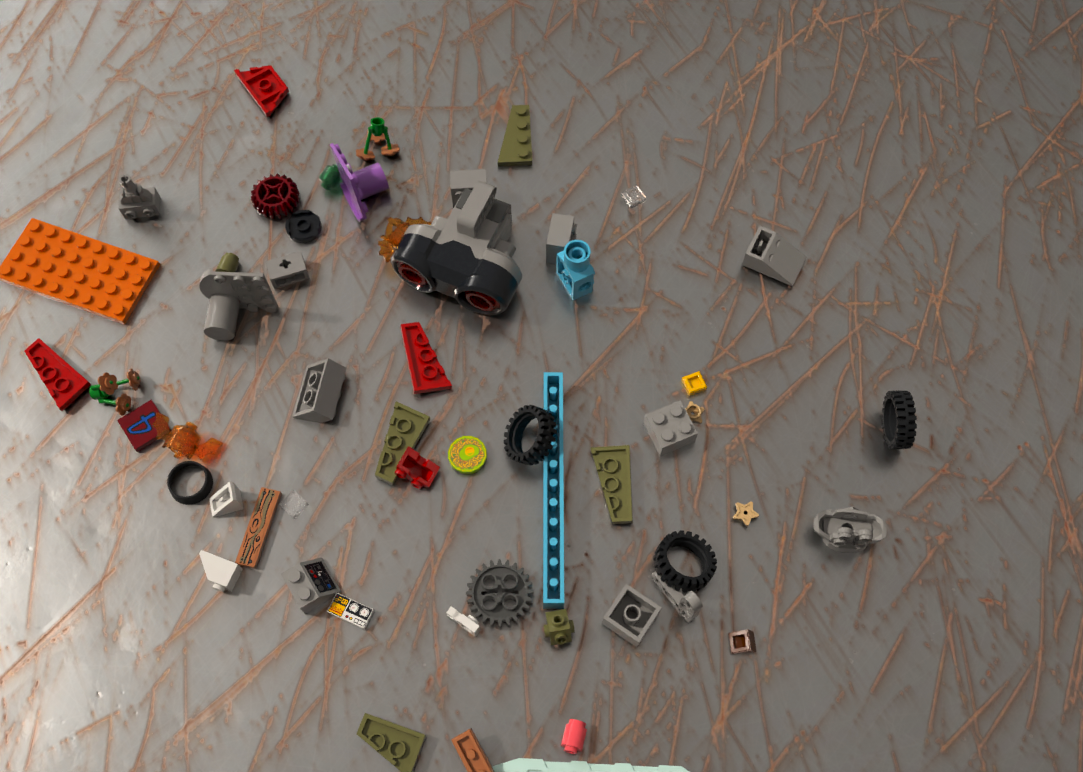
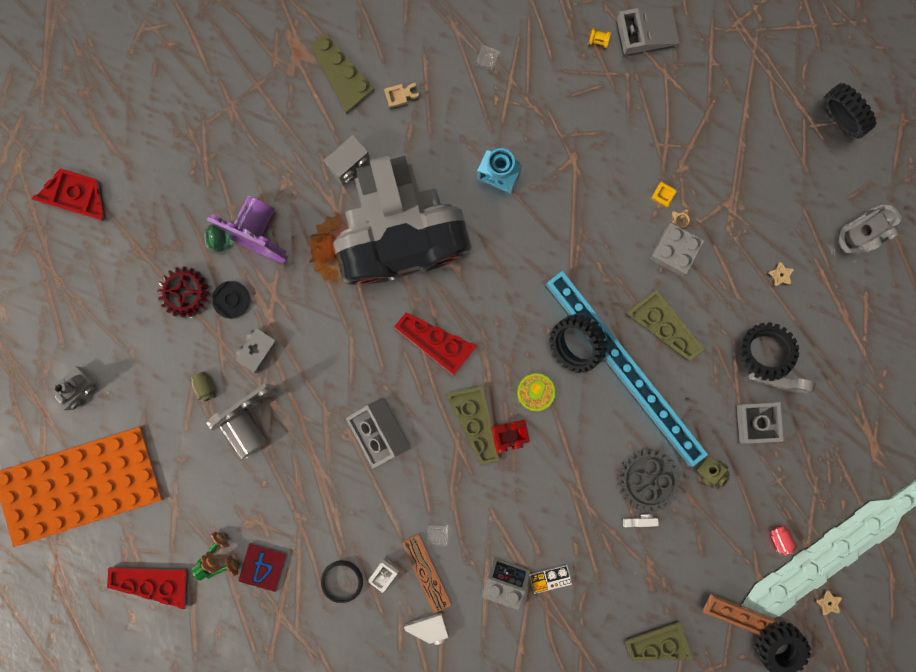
camera: 35 degrees left, 20 degrees up
clear orange helmet [152,412,223,460] -> none
plant [356,117,400,161] -> none
light grey brick [546,213,577,264] -> none
reddish brown slope [729,629,756,654] -> none
none -> tan plate [384,83,419,108]
none -> yellow bush [589,27,611,48]

